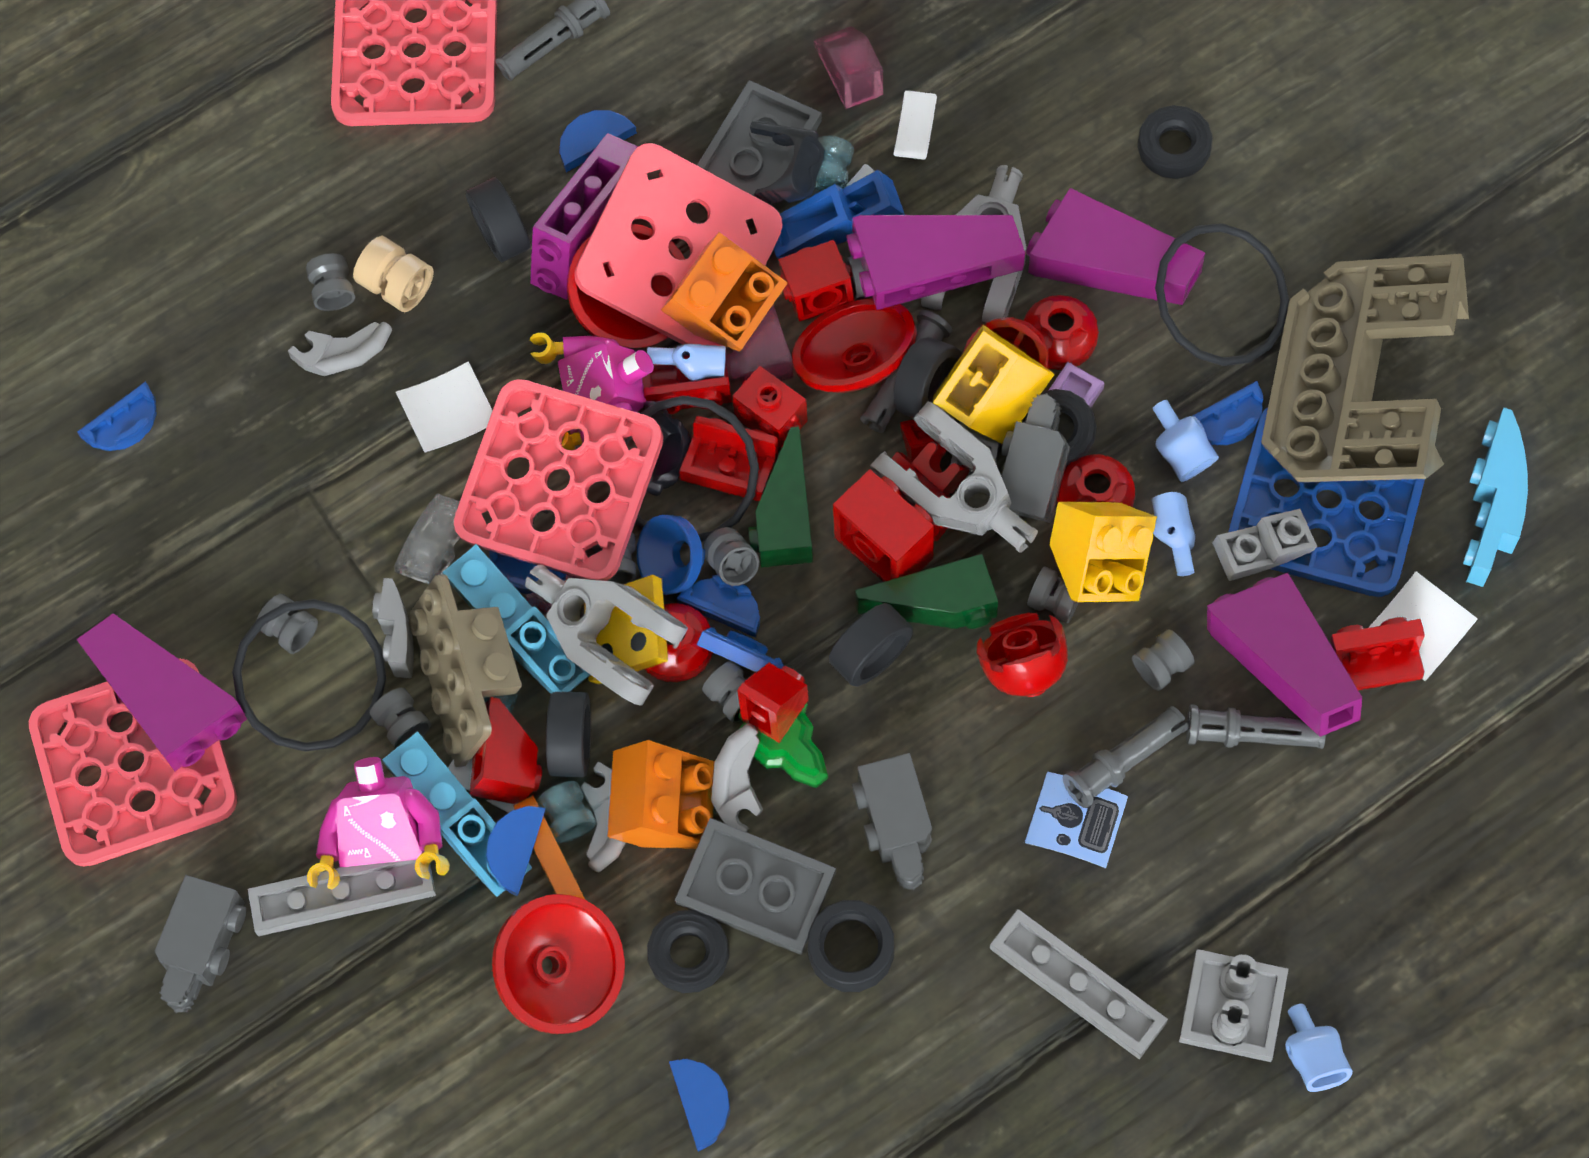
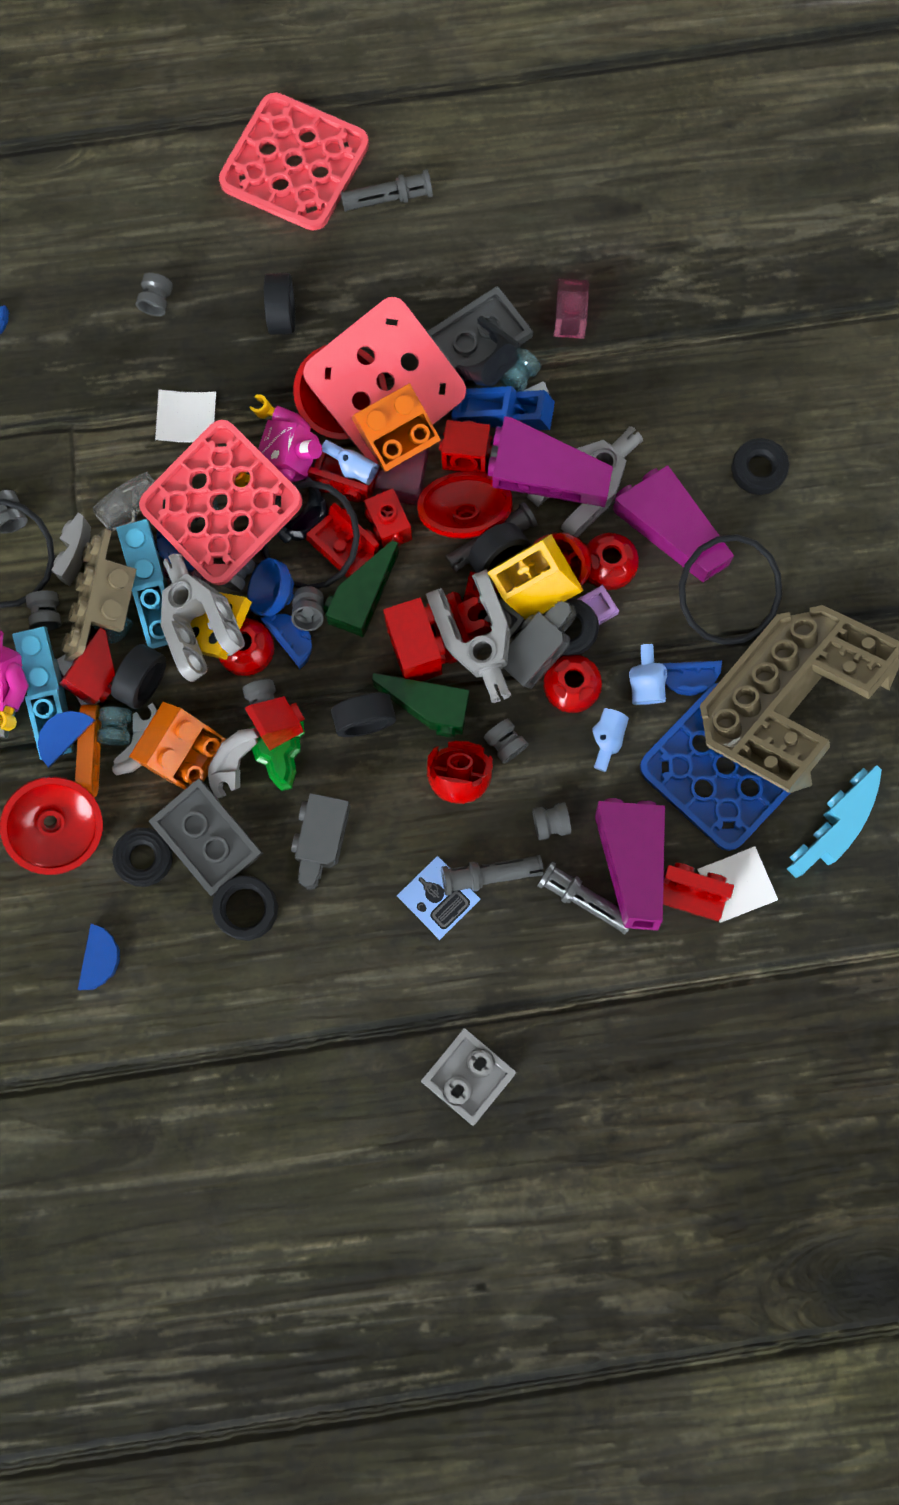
camera: 25 degrees right, 10 degrees up
light grey piece [288,322,392,376] -> none
tan wheel [353,236,434,312] -> none
magenta slope [530,133,638,300] -> none
blue tile [559,110,637,172] -> none
blue tile [697,628,783,672] -> none
white sticker [894,91,937,160] -> none
light grey plate [990,909,1168,1059] -> none
yellow slope [1049,502,1157,602] -> none
light grey slope [1212,509,1317,581] -> none
light blue piece [1285,1004,1353,1092] -> none

